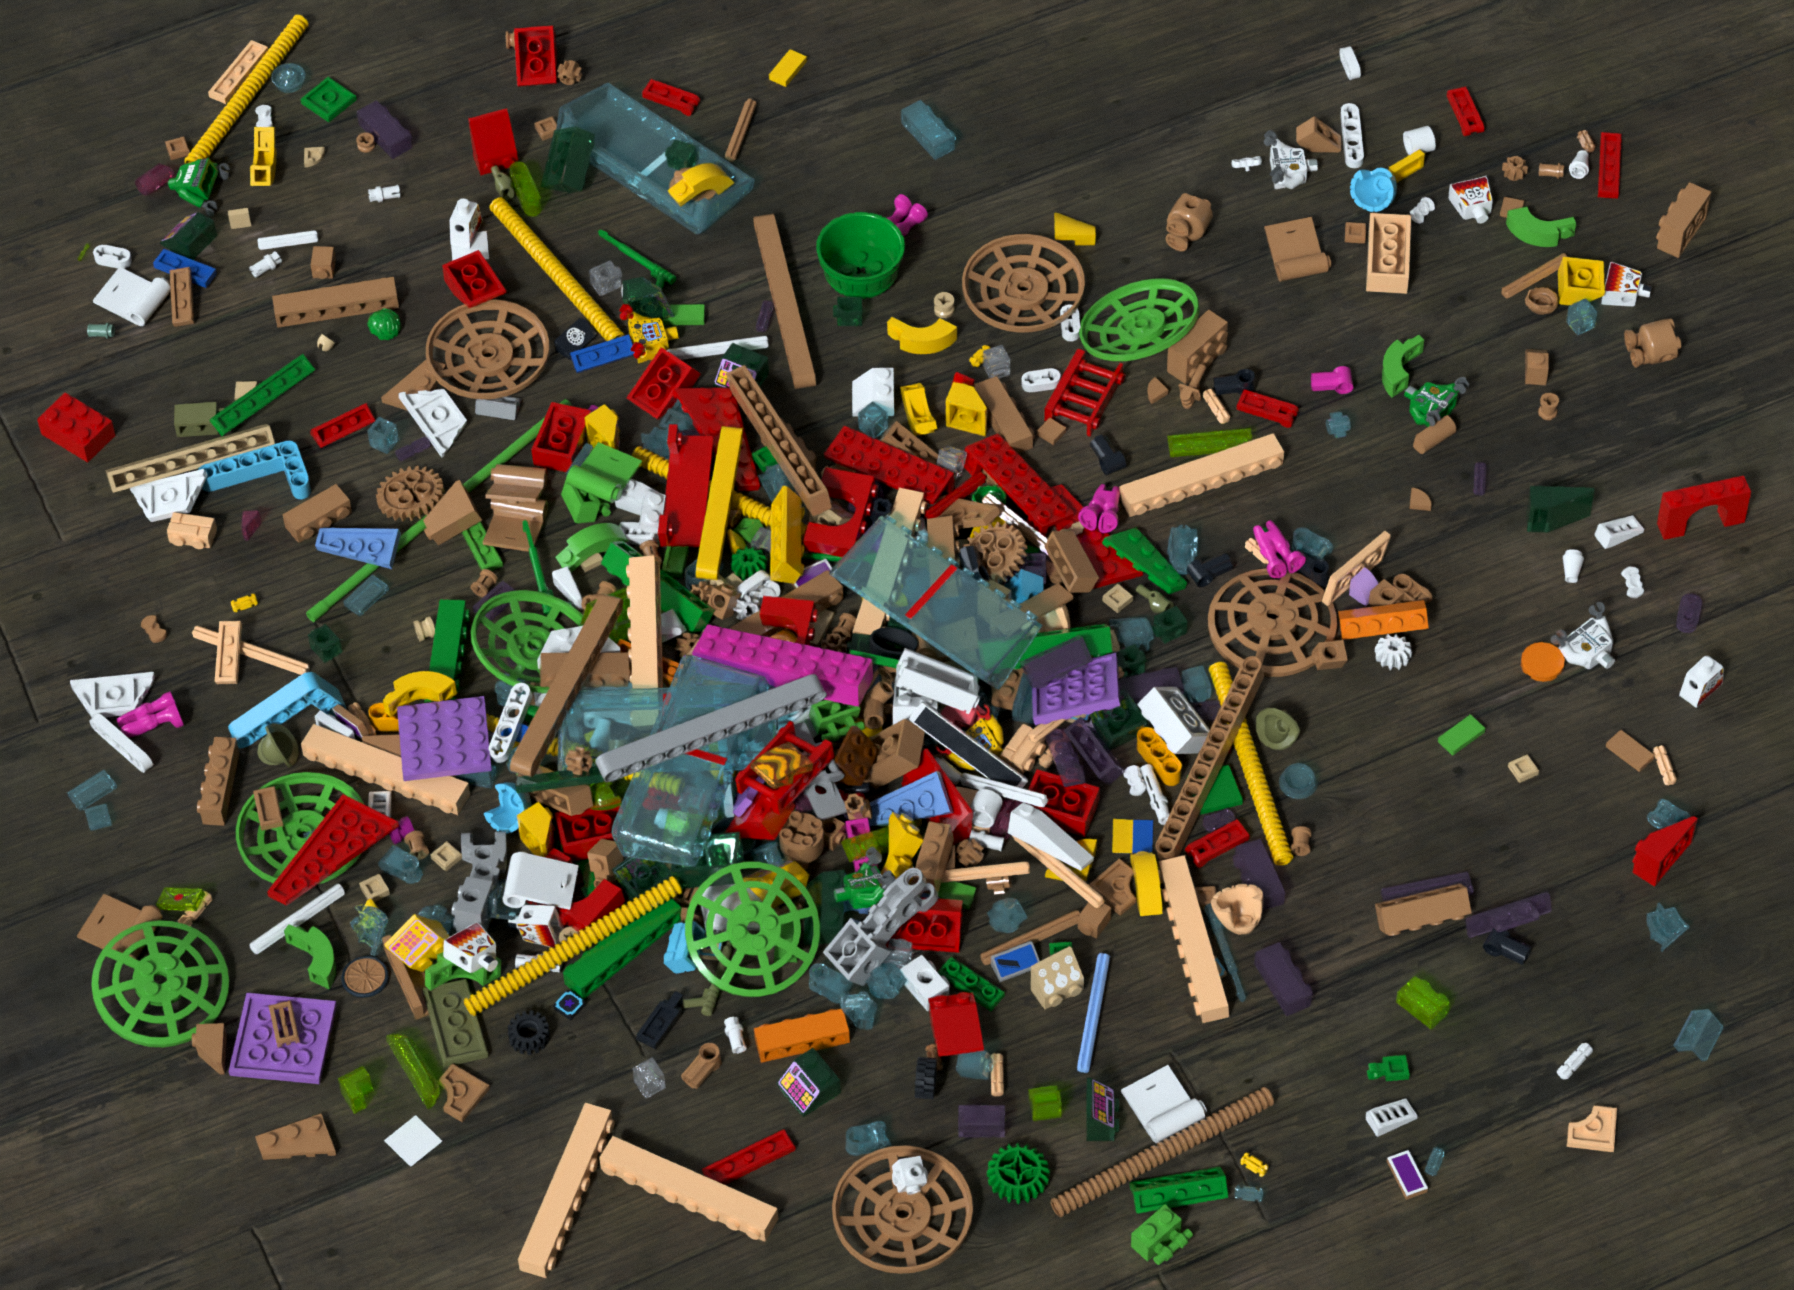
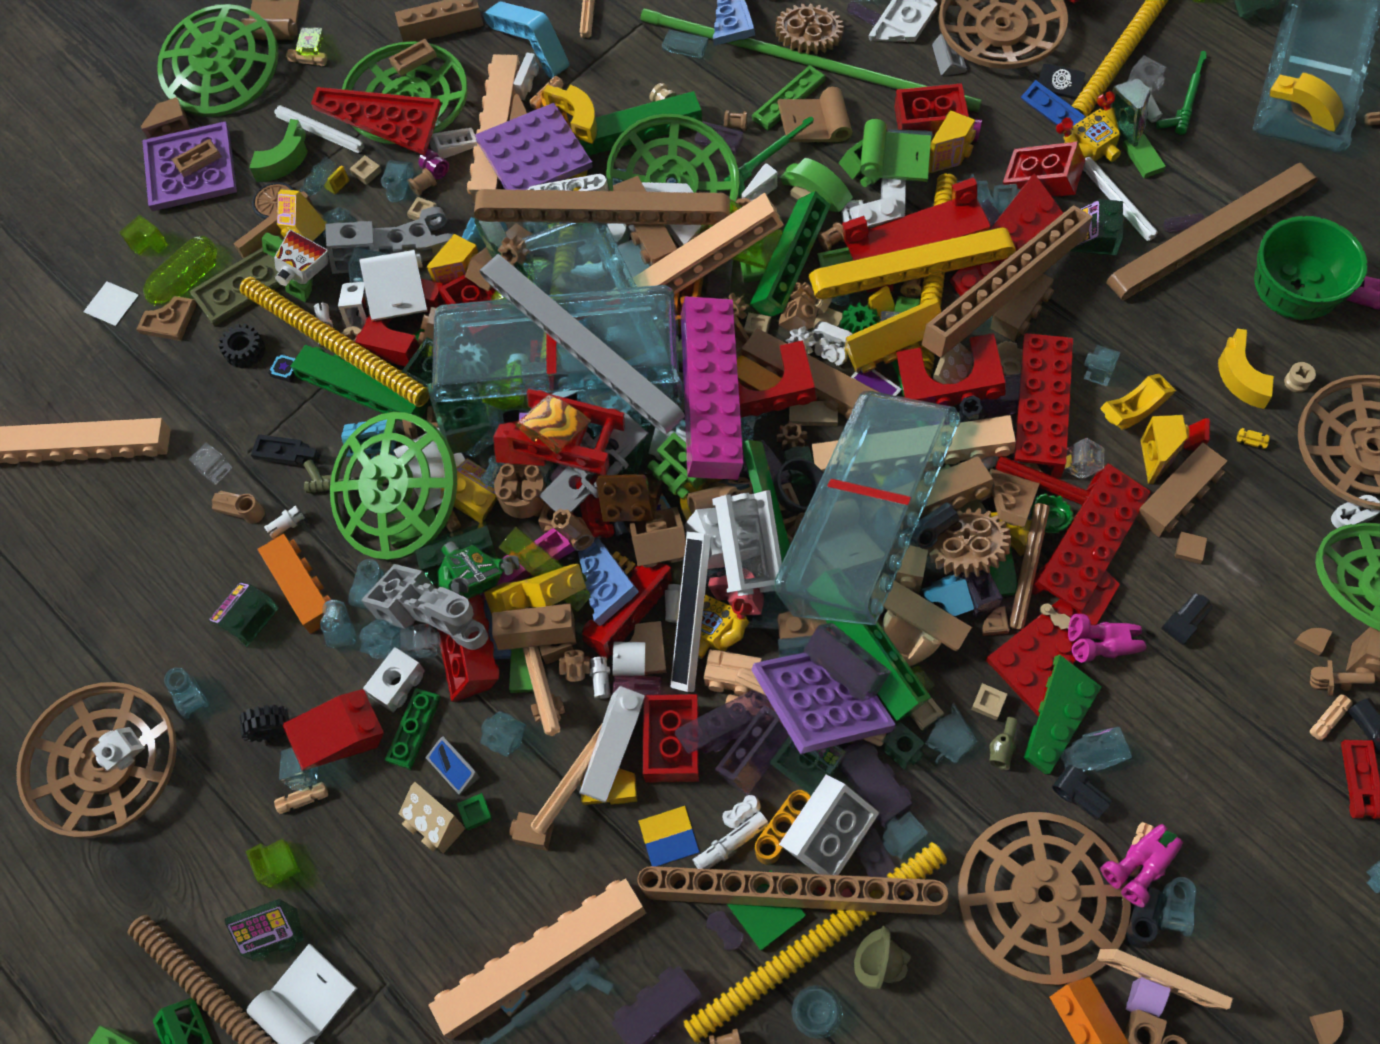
camera: 75 degrees right, 10 degrees up
medium nougat wing [255,1114,336,1160] -> none
olive helmet [257,723,299,768] -> none
clear green brick [308,624,342,663] -> none
medium nougat tile [332,704,370,739] -> none
medium nougat slope [423,480,482,545] -> none
medium nougat door [486,464,548,504] -> none
light nougat brick [599,1136,778,1242] -> none
white piece [661,609,687,643] -> none
clear green brick [665,140,698,170] -> none
red tile [702,1129,795,1185] -> none
medium nougat bush [832,613,856,642] -> none
clear green brick [833,297,862,326] -> none
white slope [852,368,894,416] -> none
medium nougat slope [879,421,945,467] -> none
clear purple brick [958,1105,1005,1137] -> none
white axle [959,773,1048,807] -> none
medium nougat axle [980,910,1080,965] -> none
clear brick [983,345,1010,378] -> none
green gear [987,1143,1050,1205] -> none
white beam [1022,368,1060,392] -> none
red fence [1044,349,1125,437] -> none
medium nougat brick [1044,531,1099,593] -> none
light blue axle [1077,953,1110,1073] -> none
medium nougat tile [1089,858,1136,916] -> none
light nougat brick [1119,434,1284,517] -> none
yellow arch [1130,851,1162,916] -> none
clear green brick [1152,606,1187,644] -> none
clear neon green plate [1167,428,1253,457] -> none
red plate [1185,819,1249,868] -> none
medium nougat tile [1194,886,1216,910] -> none
light nougat hair [1211,884,1264,935] -> none
medium nougat brick [1312,640,1348,670] -> none

